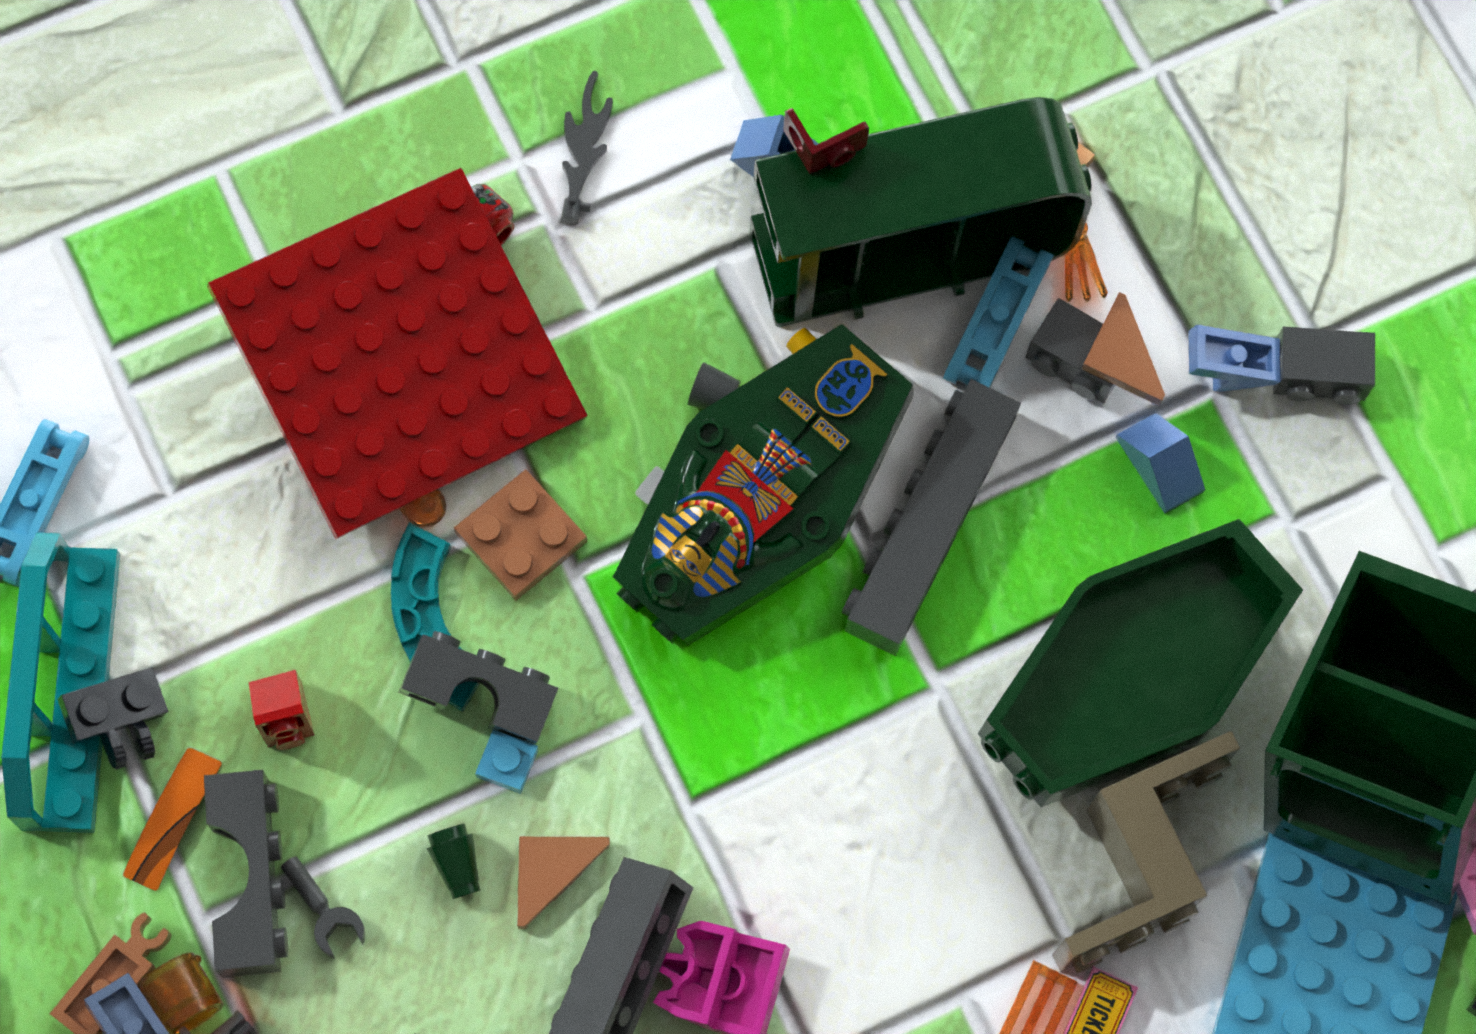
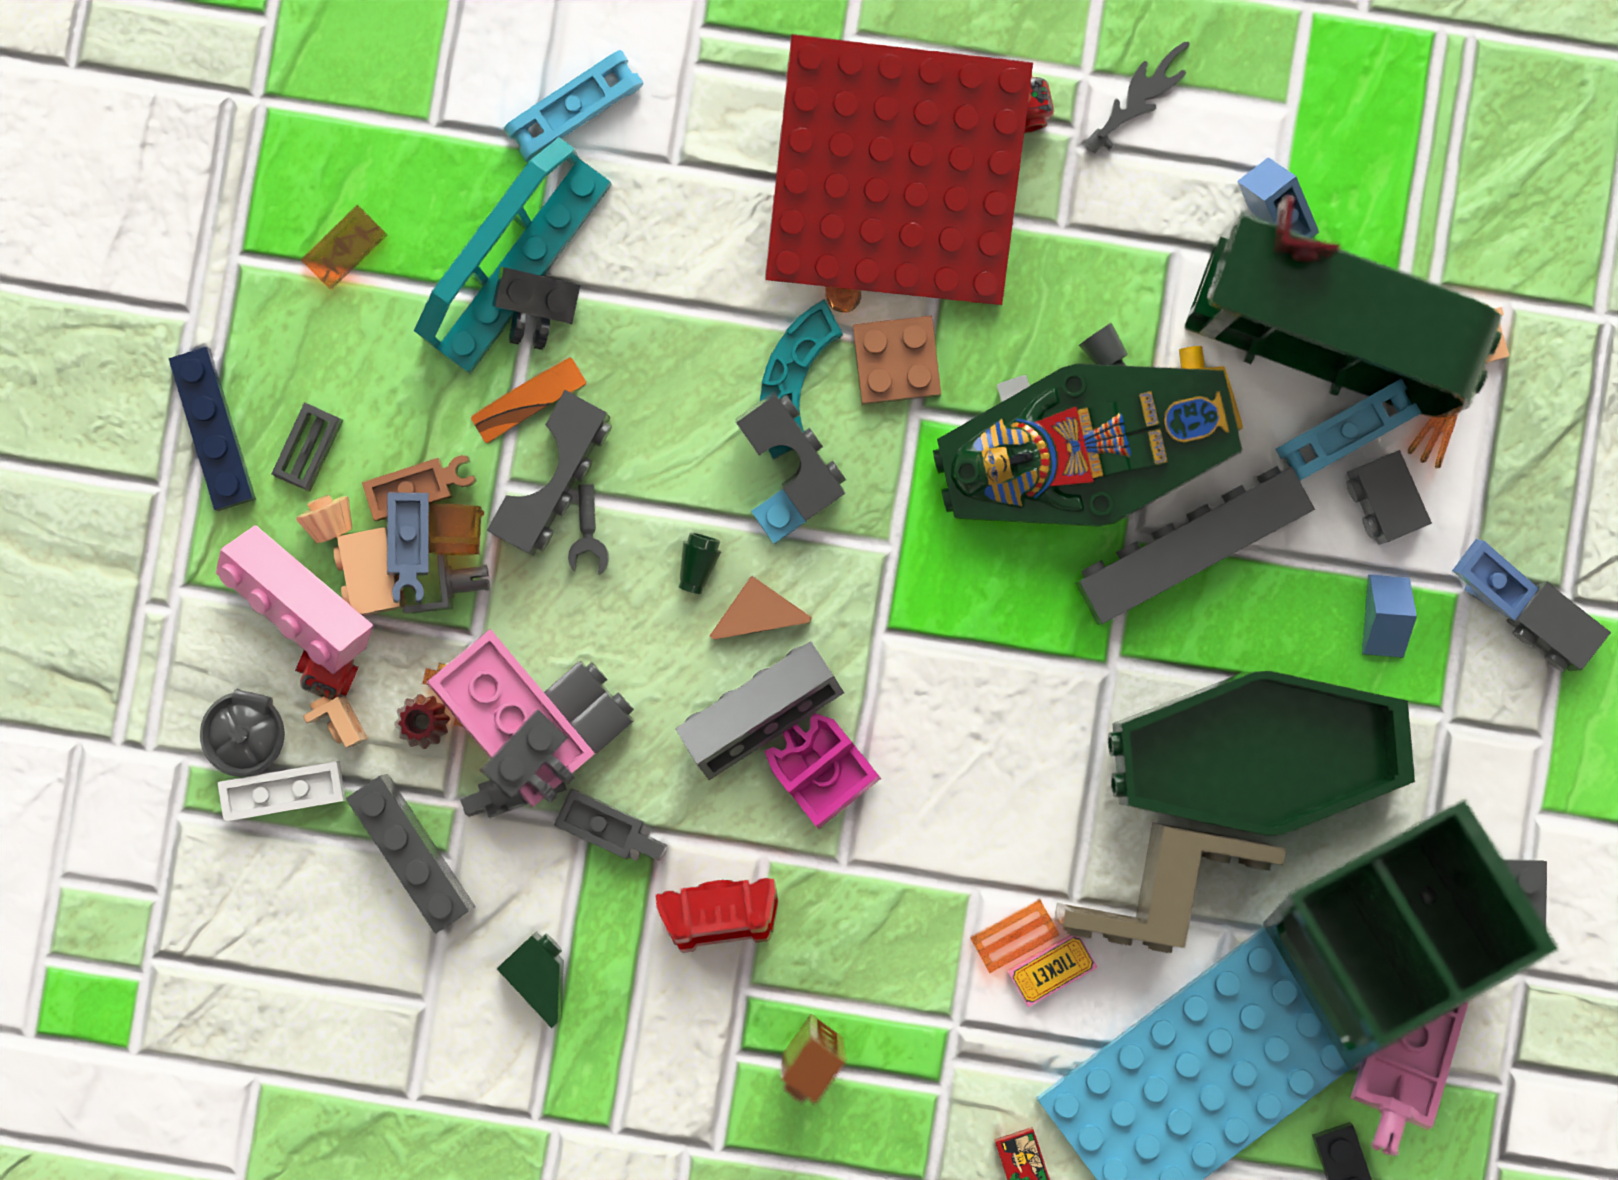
camera: 40 degrees right, 15 degrees up
red slope [248,670,315,750] -> none
nougat tile [1082,292,1165,406] -> none

